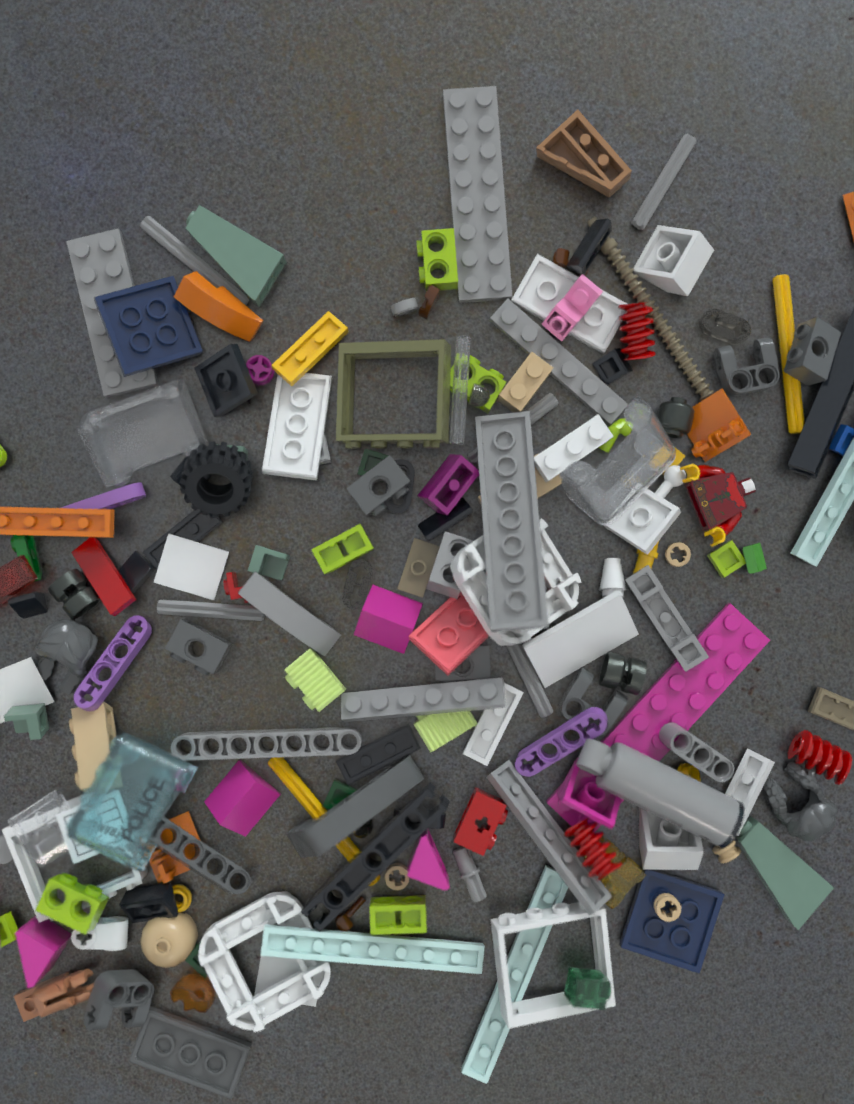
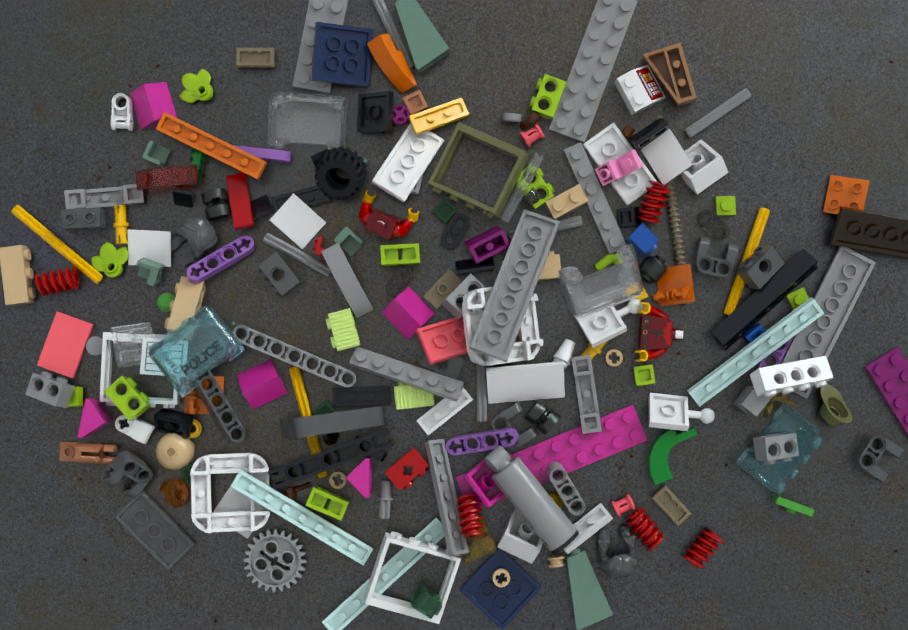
camera: 30 degrees right, 0 degrees up
dark grey brick [346,455,411,517] -> none
white plate [534,414,614,482] -> none
bright green tile [742,543,767,574] -> none
none -> bright green plate [157,293,175,312]
none -> dark tan plate [236,48,275,68]
none -> light grey gear [243,528,307,593]
none -> torso [358,190,419,240]
none -> nougat plate [403,90,428,115]
none -> coral bush [520,123,545,148]
none -> coral bush [611,494,636,517]
none -> white slope [614,65,666,116]
none -> blue brick [625,223,659,256]
none -> white sticker [641,129,693,185]
none -> green arch [647,427,697,485]
none -> white plate [648,393,715,431]
none -> lime plate [715,196,736,216]

